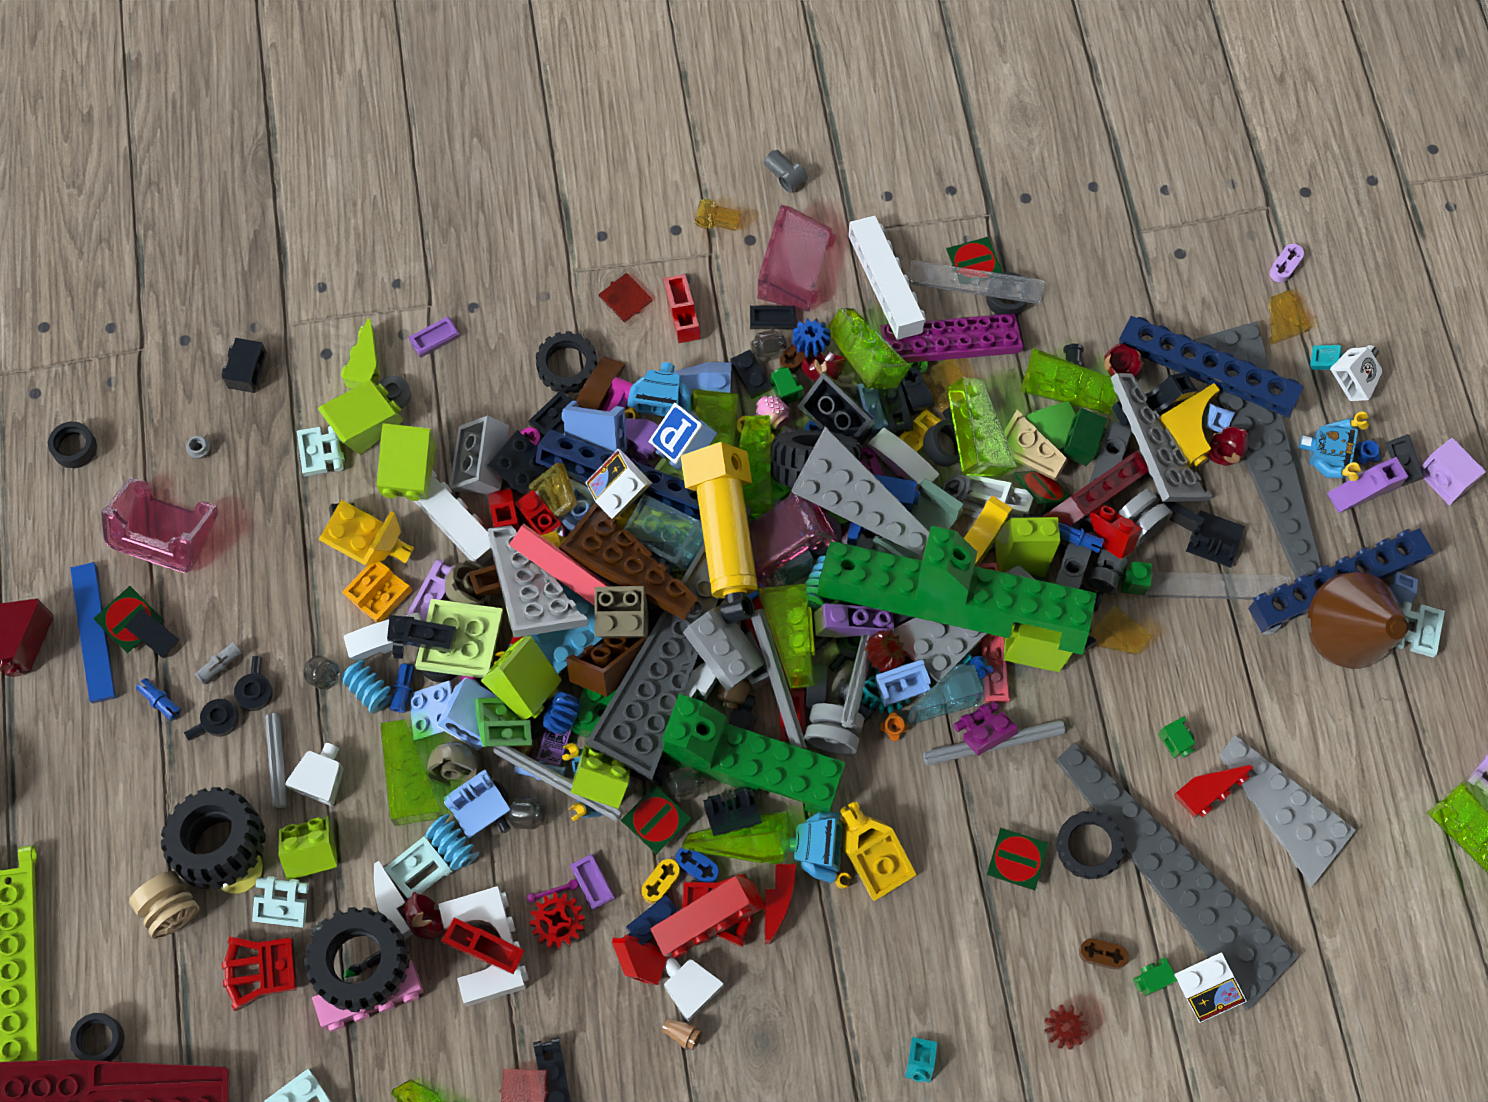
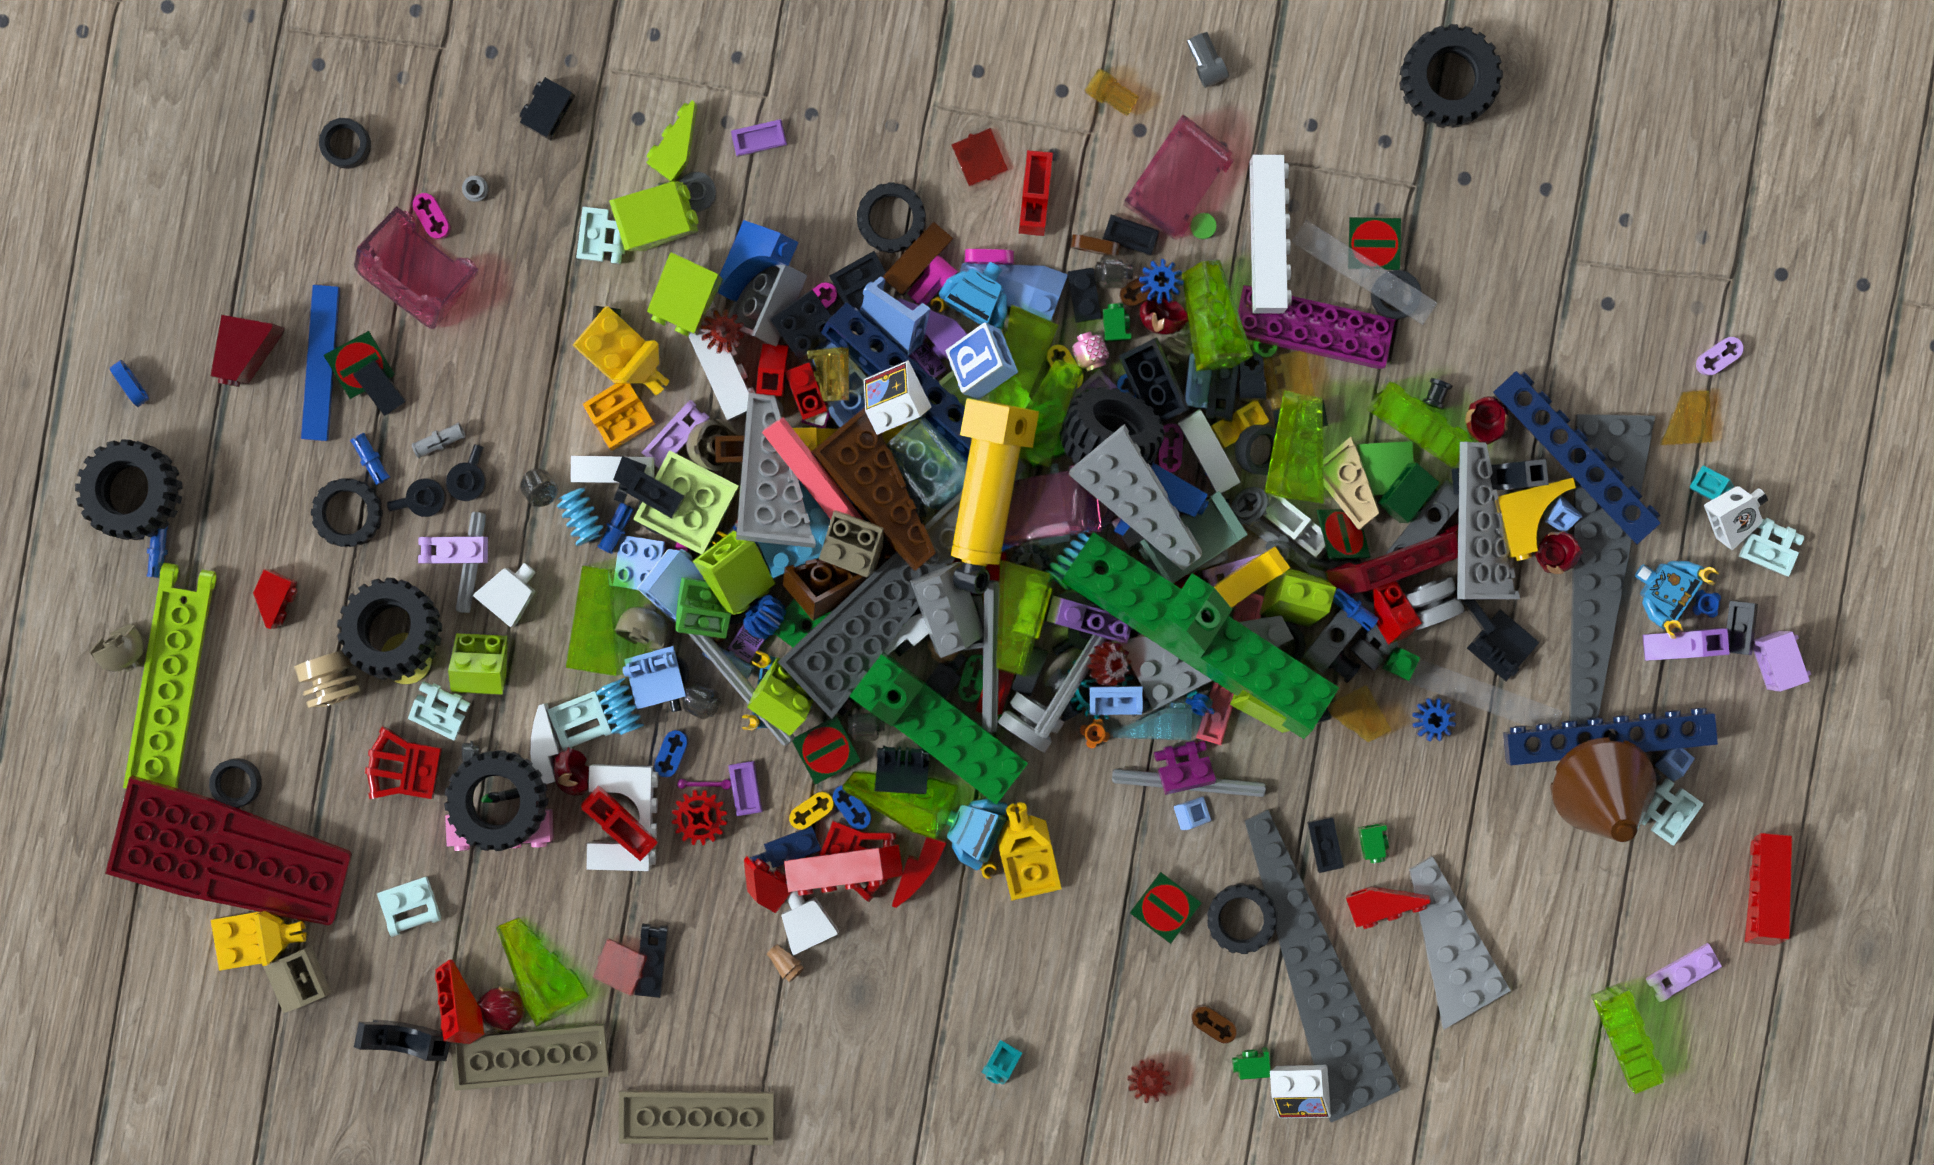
camera: 15 degrees right, 20 degrees up
none -> red slope [253,569,298,629]
none -> black tyre [311,478,383,547]
none -> dark pink beam [413,193,451,240]
none -> lavender plate [418,537,488,564]
none -> blue beam [654,730,688,777]
none -> clear red gear [700,309,745,354]
none -> blue arch [717,220,799,302]
none -> green beam [958,654,983,702]
none -> dark pink beam [965,249,1014,265]
none -> reddish brown beam [1070,234,1121,257]
none -> light blue slope [1174,797,1211,830]
none -> bright green tile [1190,213,1216,240]
none -> black plate [1307,816,1344,873]
none -> black tyre [1399,24,1503,128]
none -> blue gear [1412,698,1456,741]
none -> light aqua plate [1739,518,1804,577]

